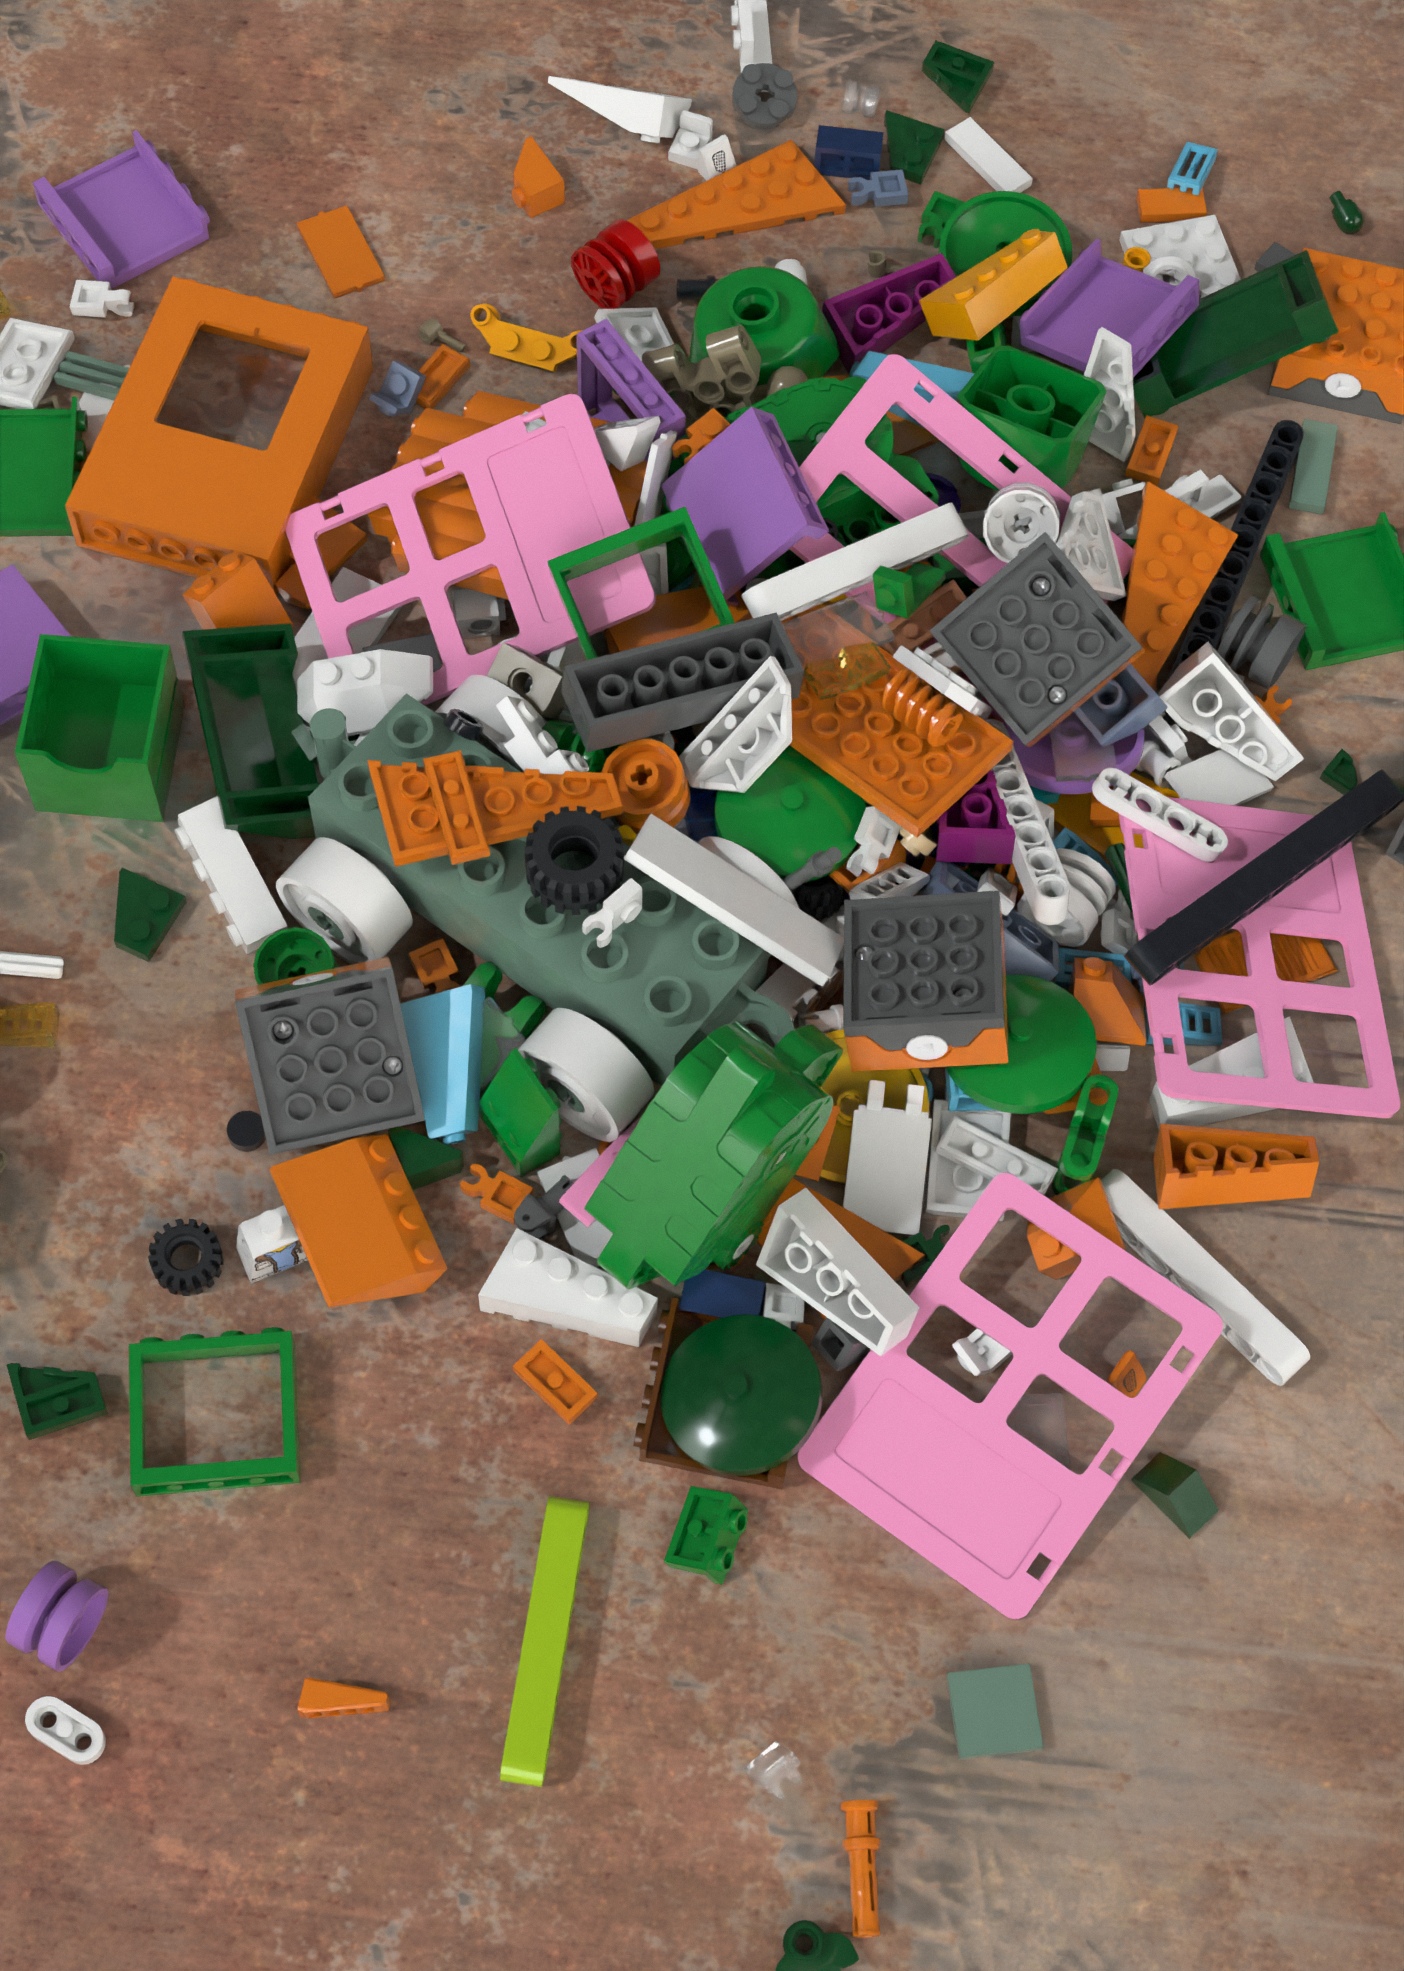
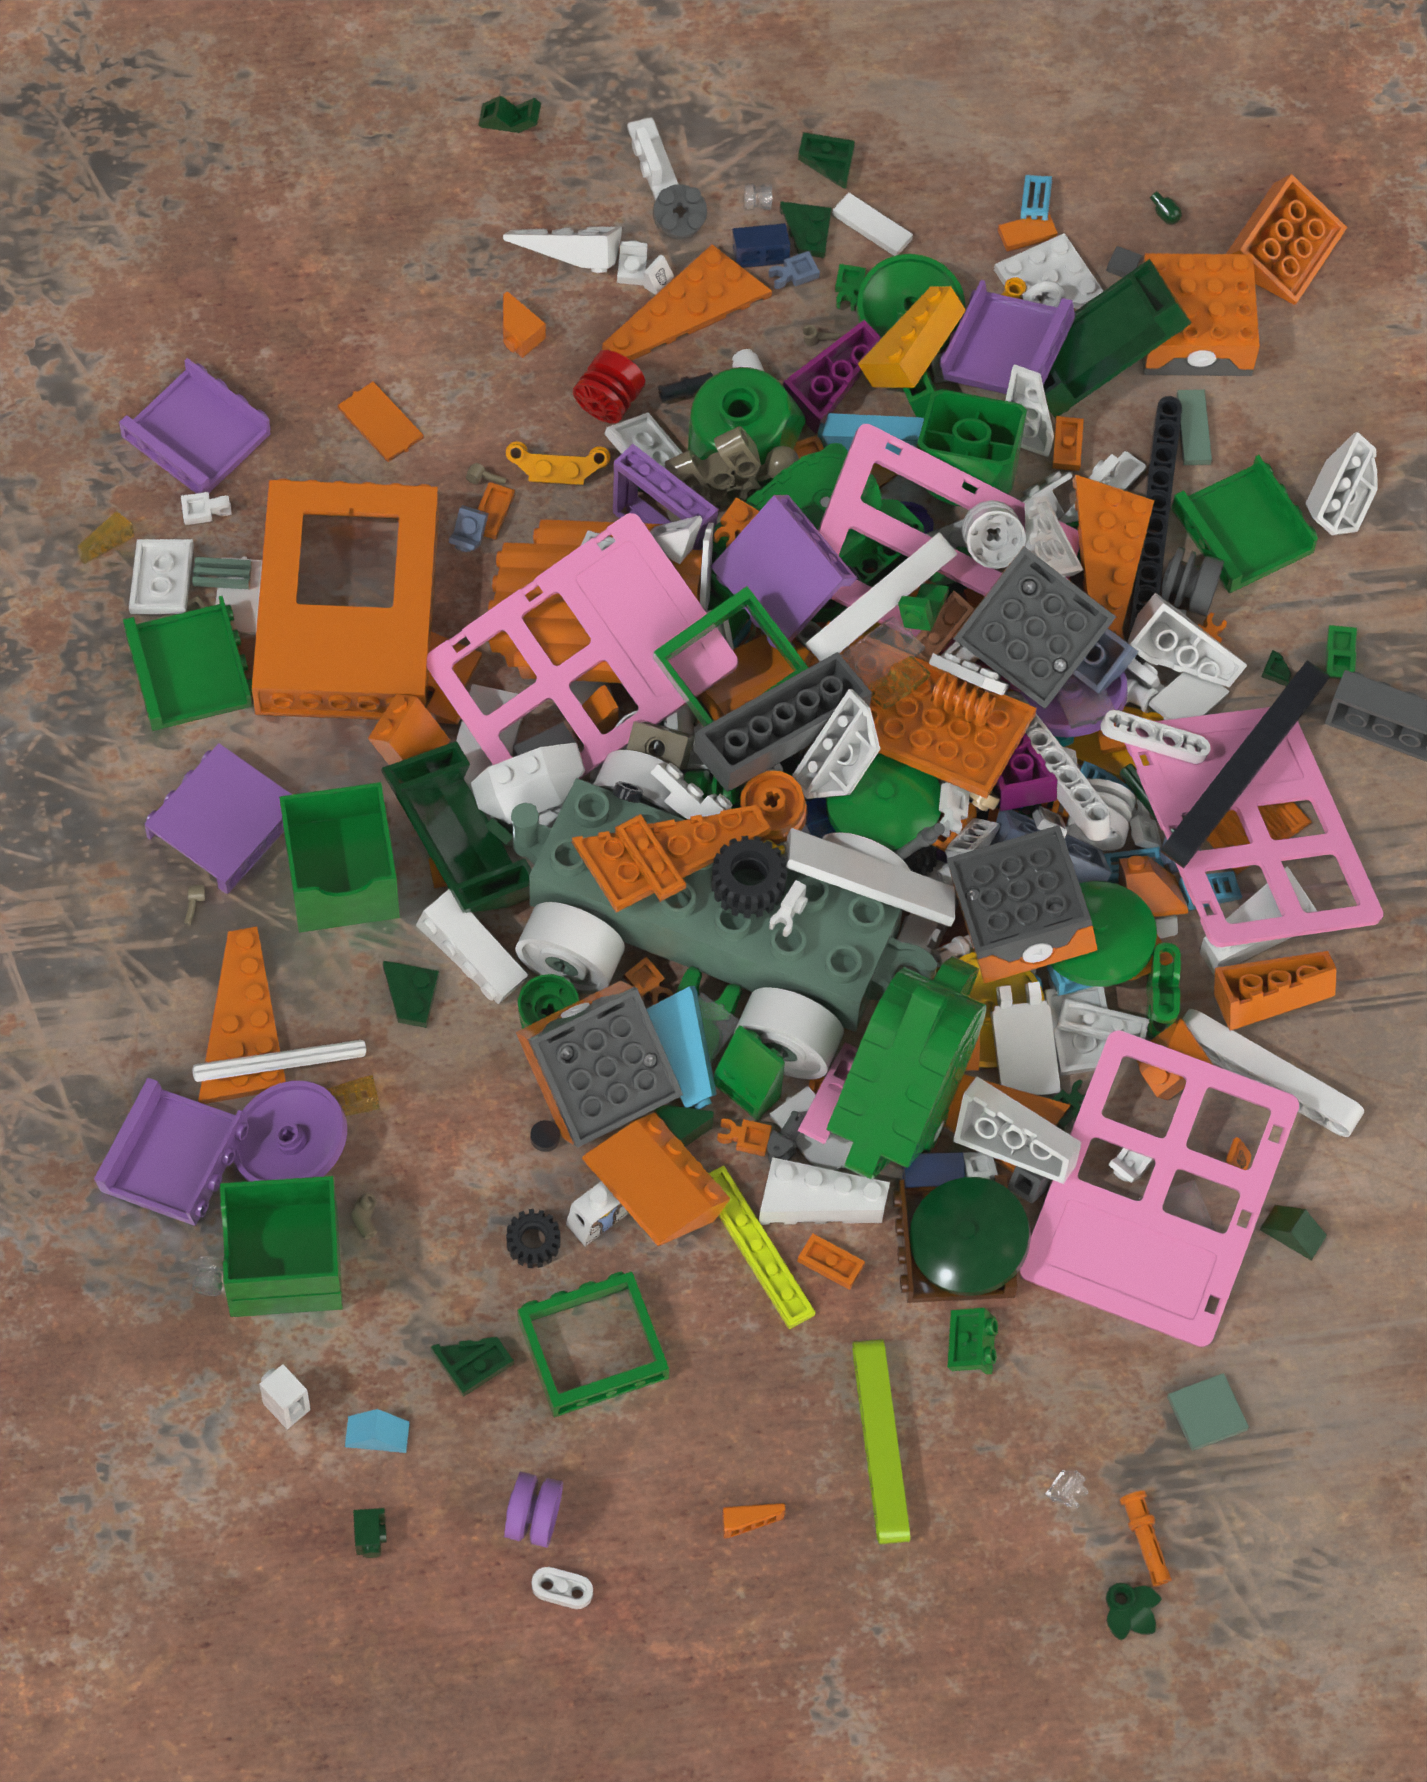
camera: 15 degrees left, 0 degrees up
none -> orange slope [573,685,618,740]
none -> neon yellow tile [708,1165,816,1330]

